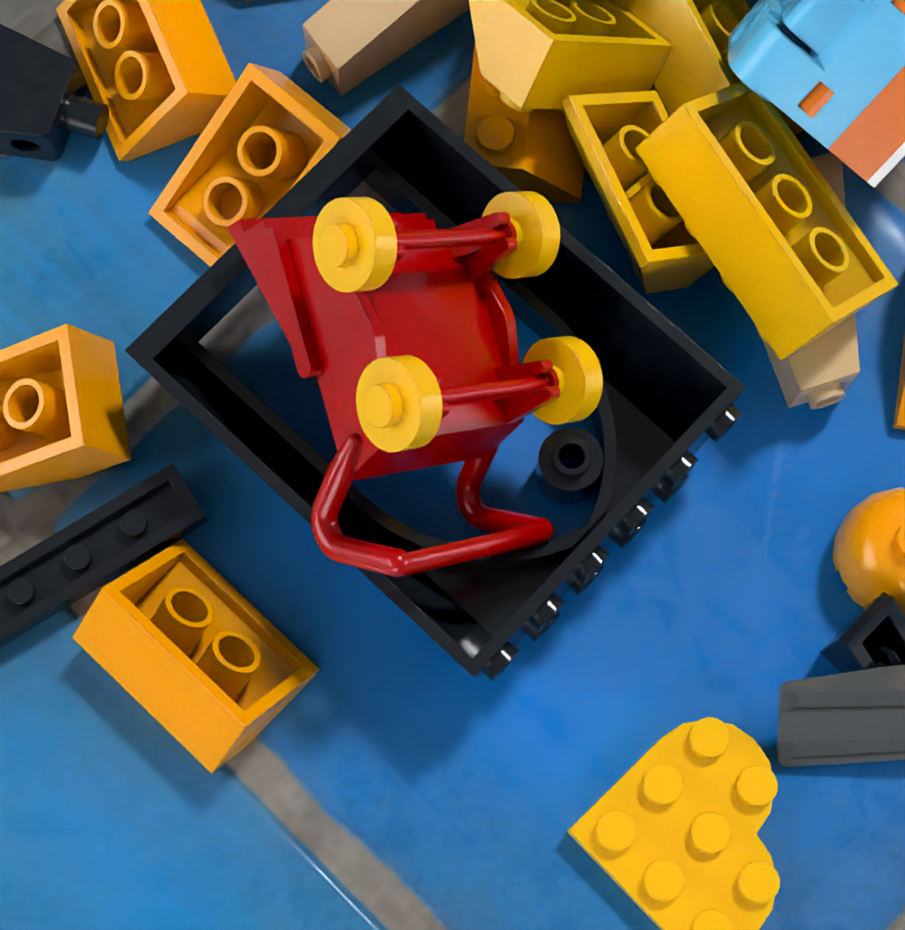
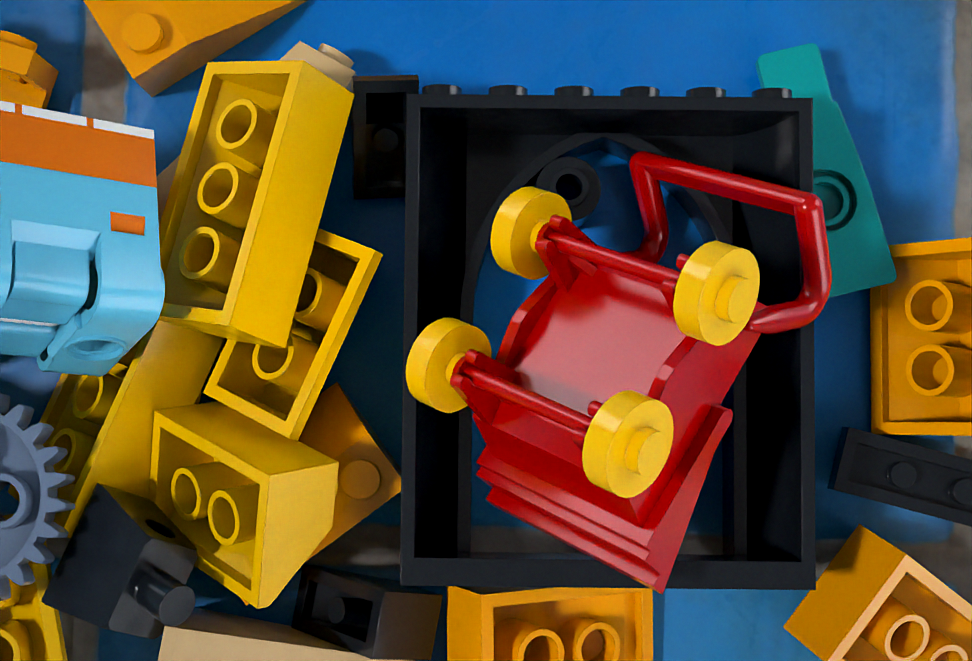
camera: 130 degrees left, 10 degrees up
none -> black slope [291,564,443,660]
none -> black slope [349,75,419,199]
none -> teal piece [755,43,897,298]

